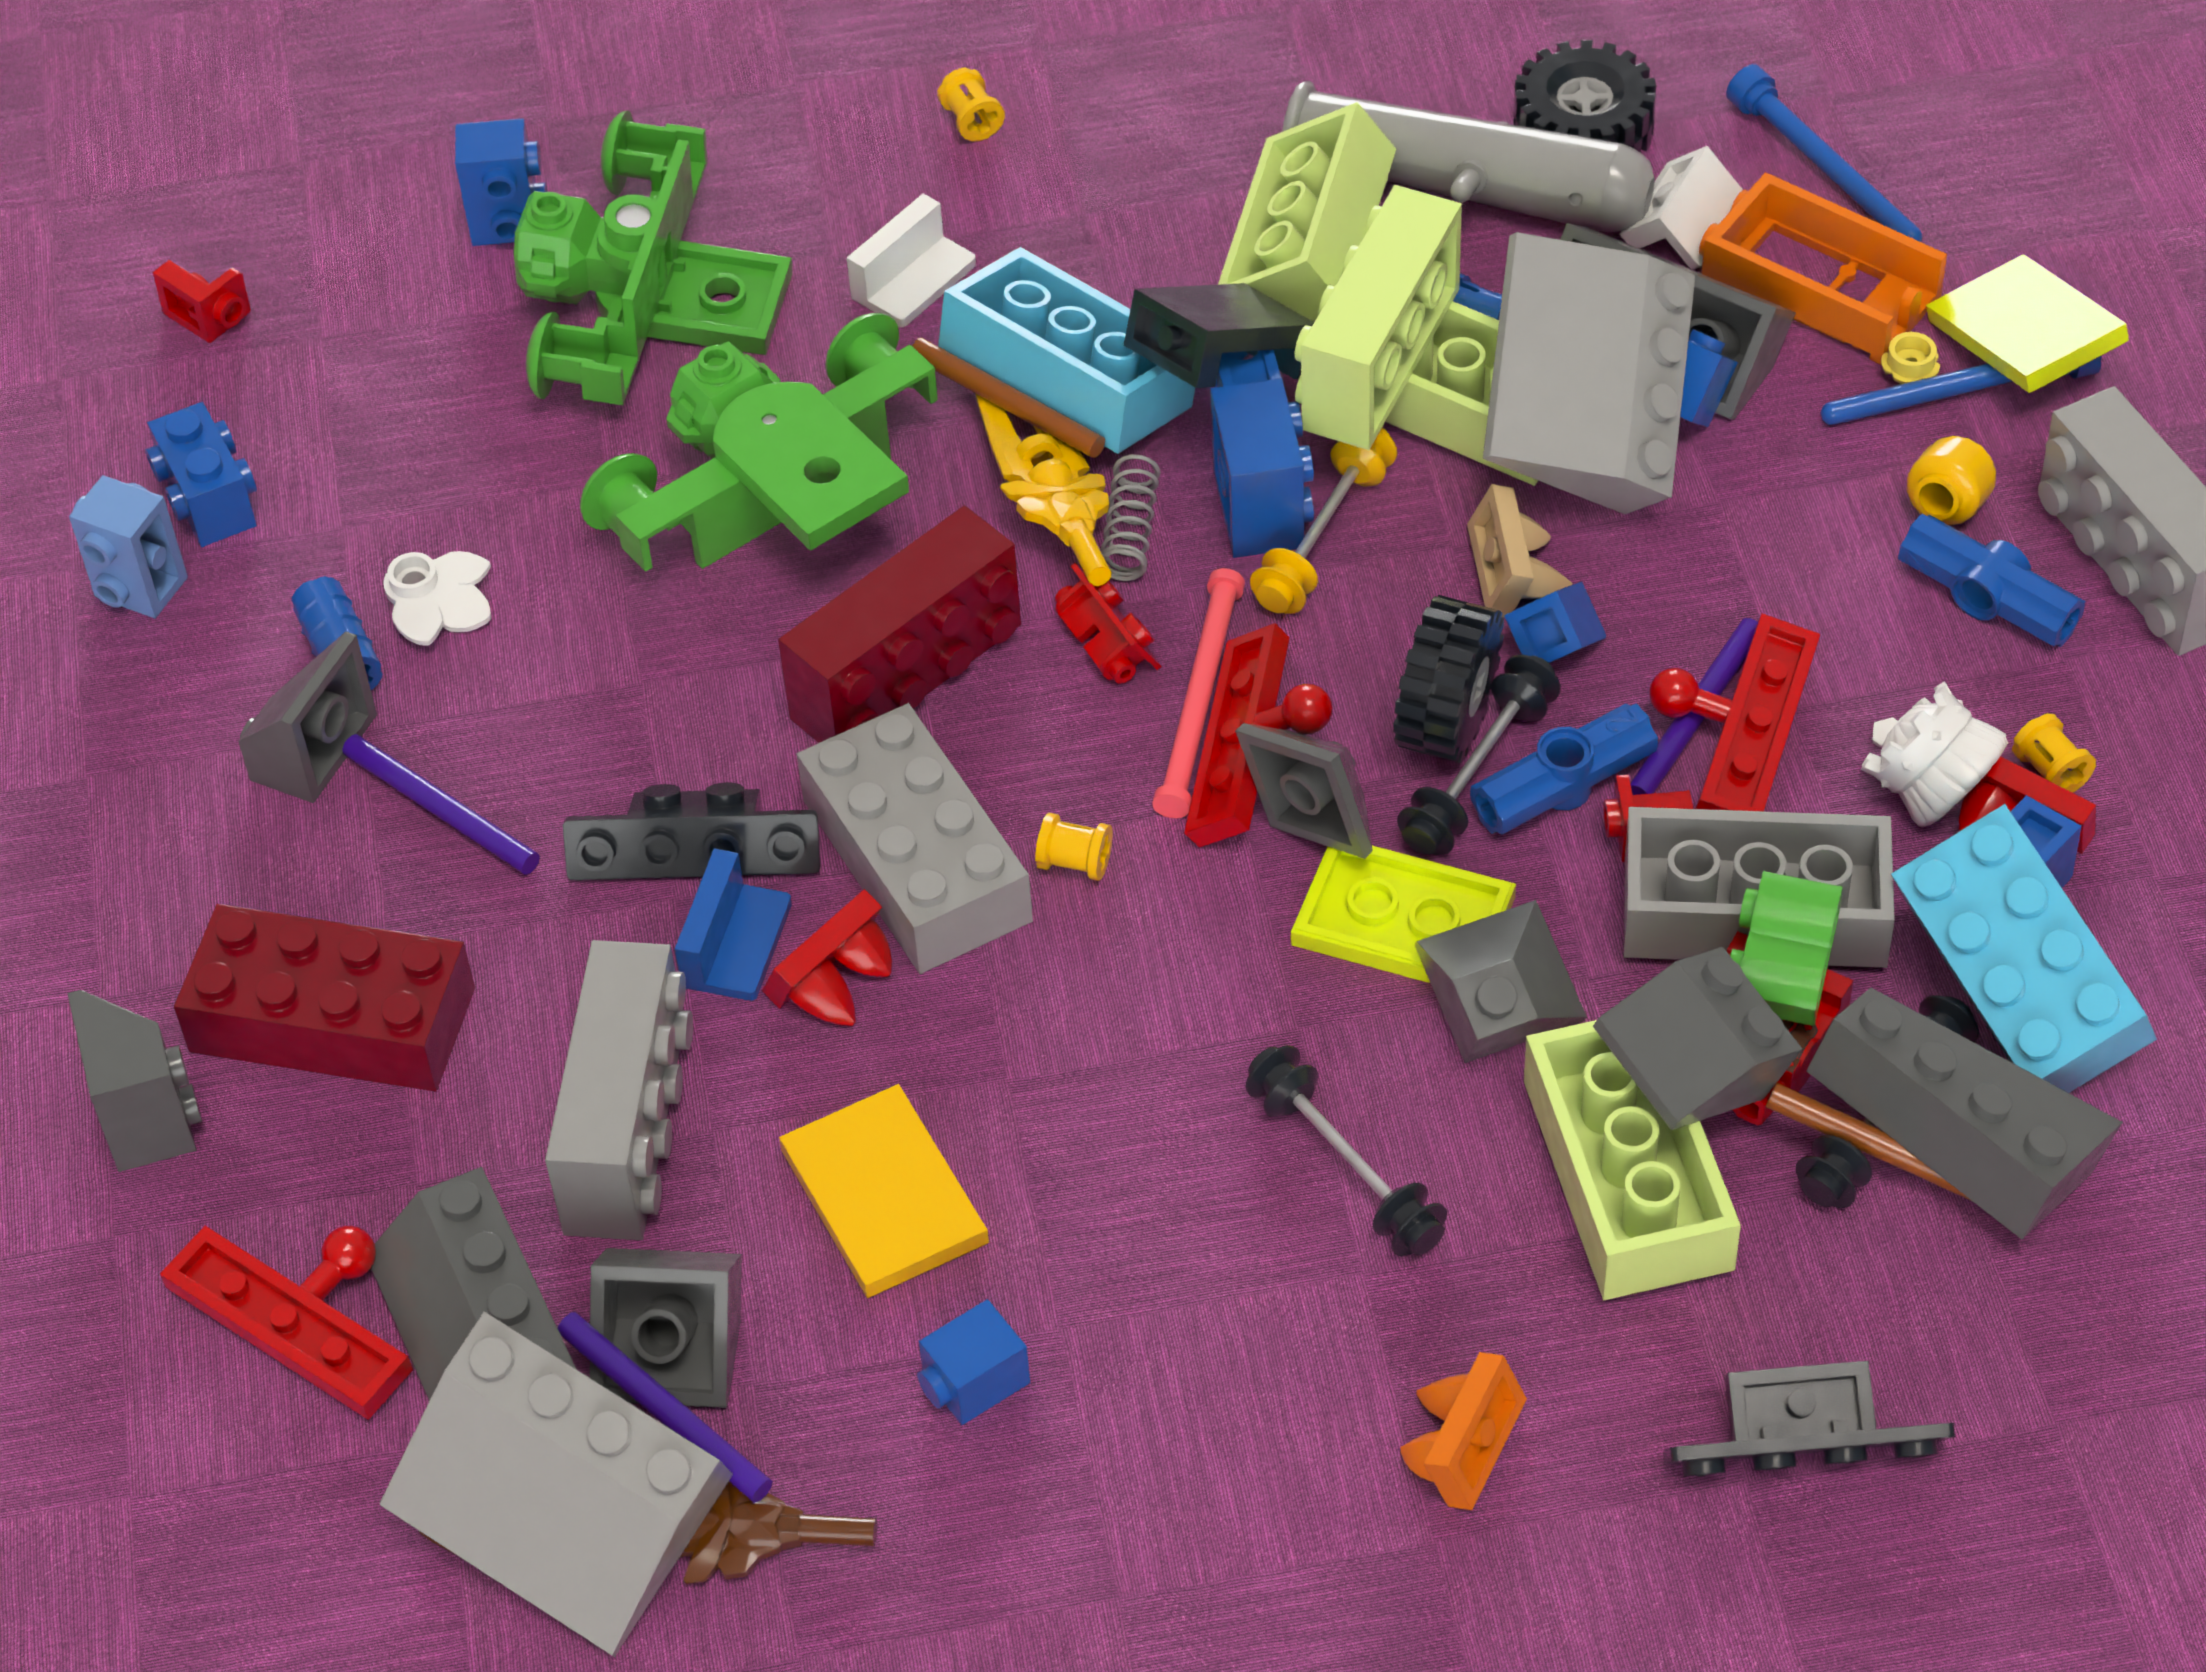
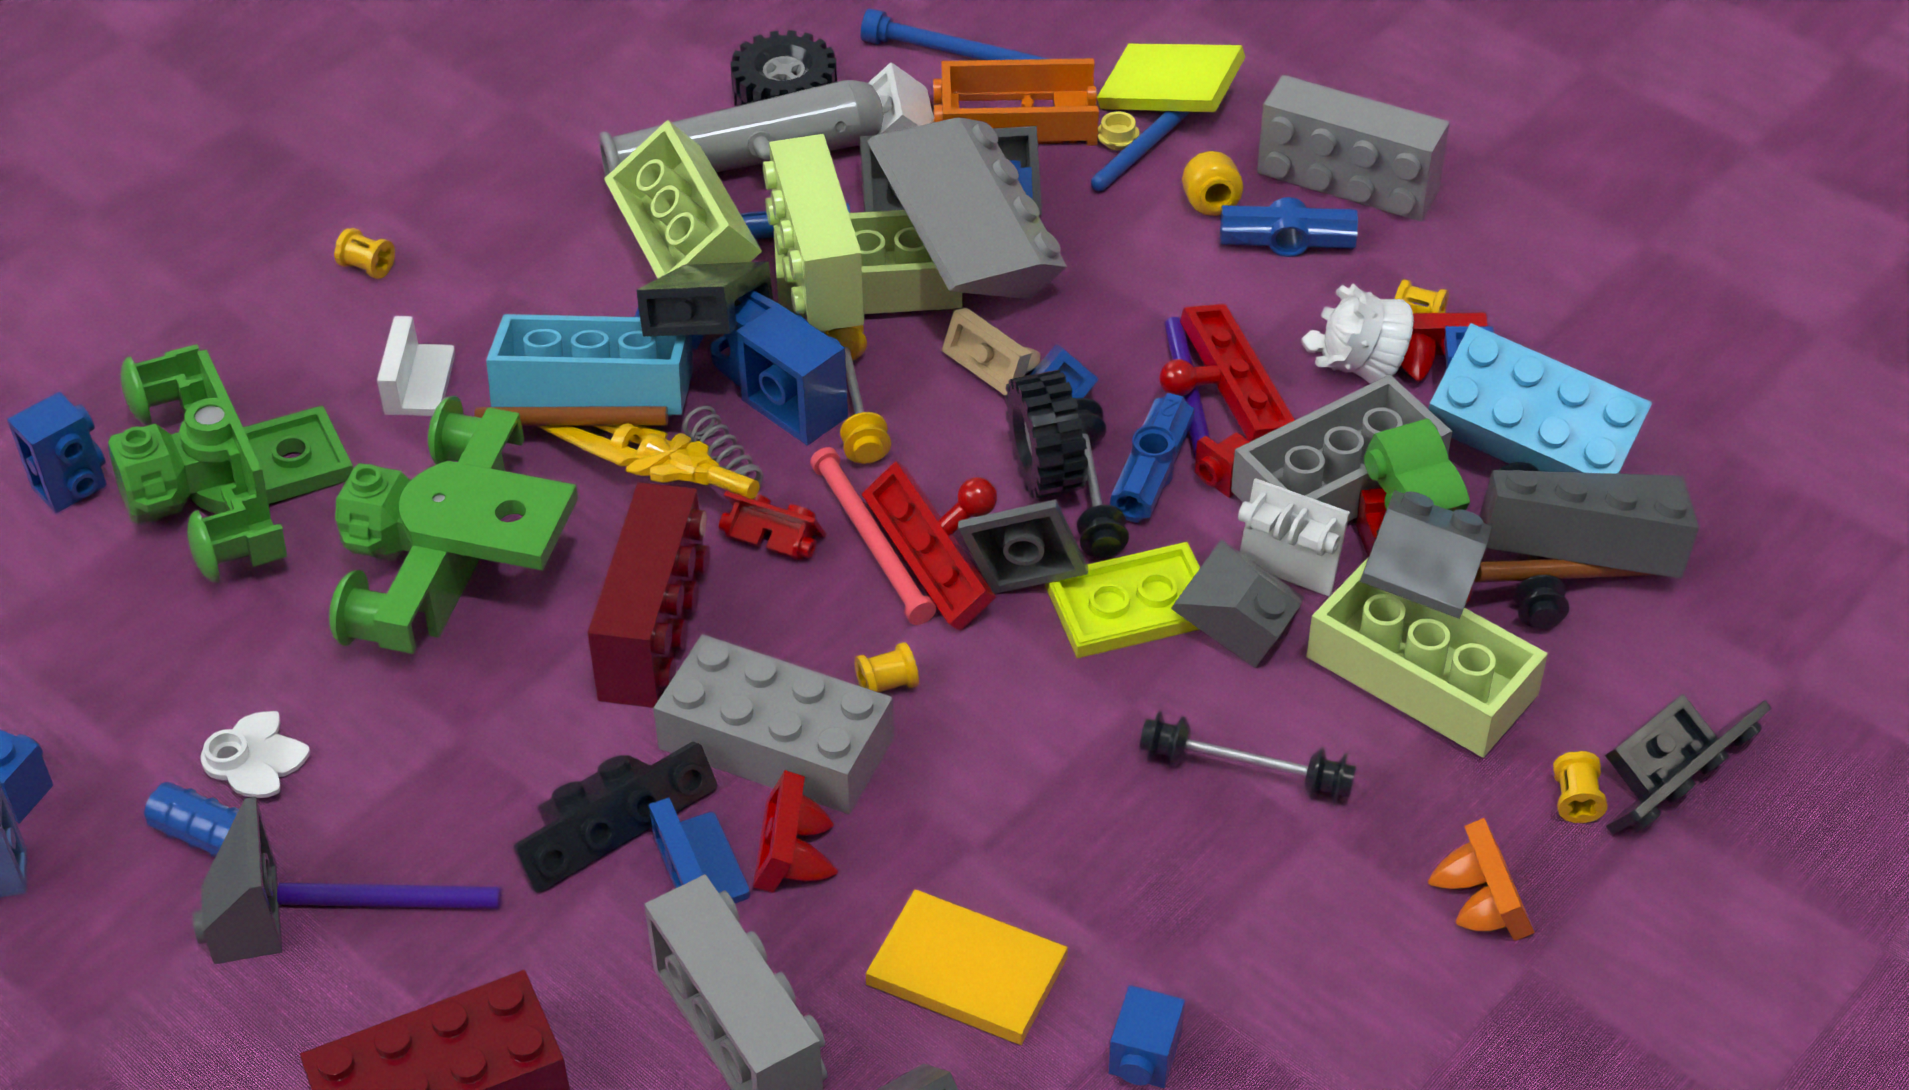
camera: 40 degrees left, 5 degrees down
none -> white hinge [1238,478,1350,597]
none -> yellow bush [1553,751,1608,823]

